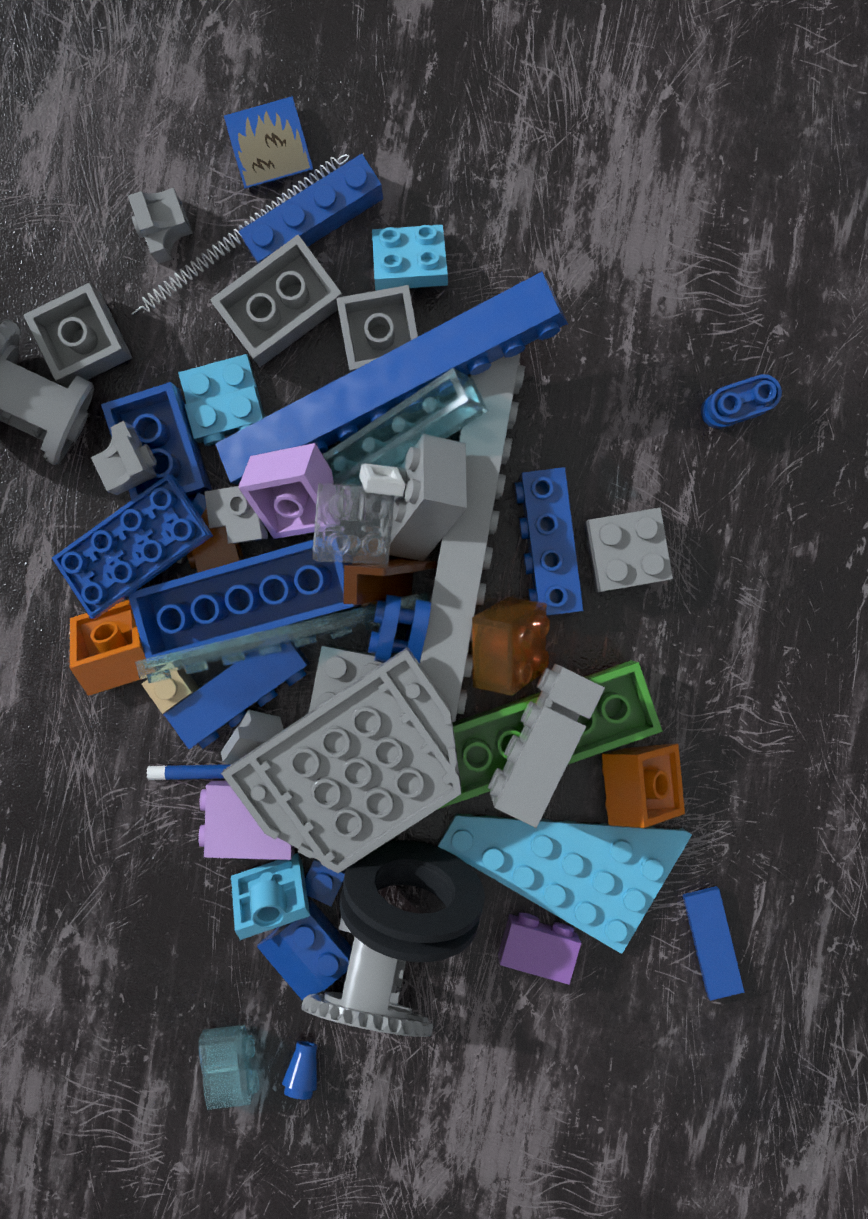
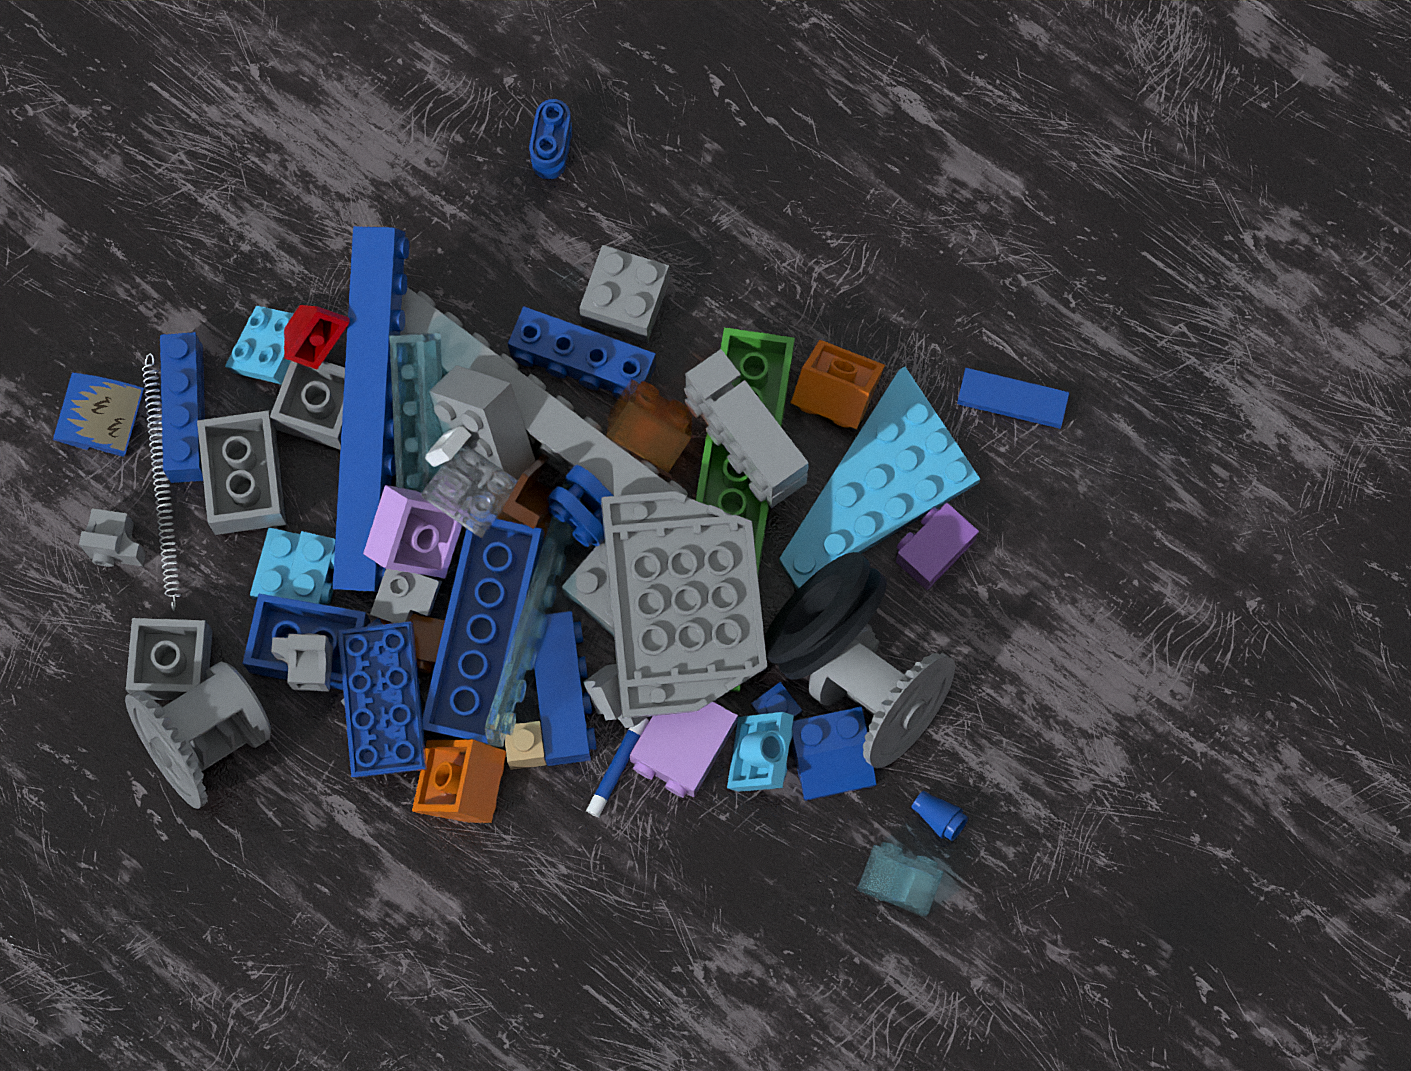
camera: 70 degrees left, 15 degrees down
none -> red slope [284,305,350,370]

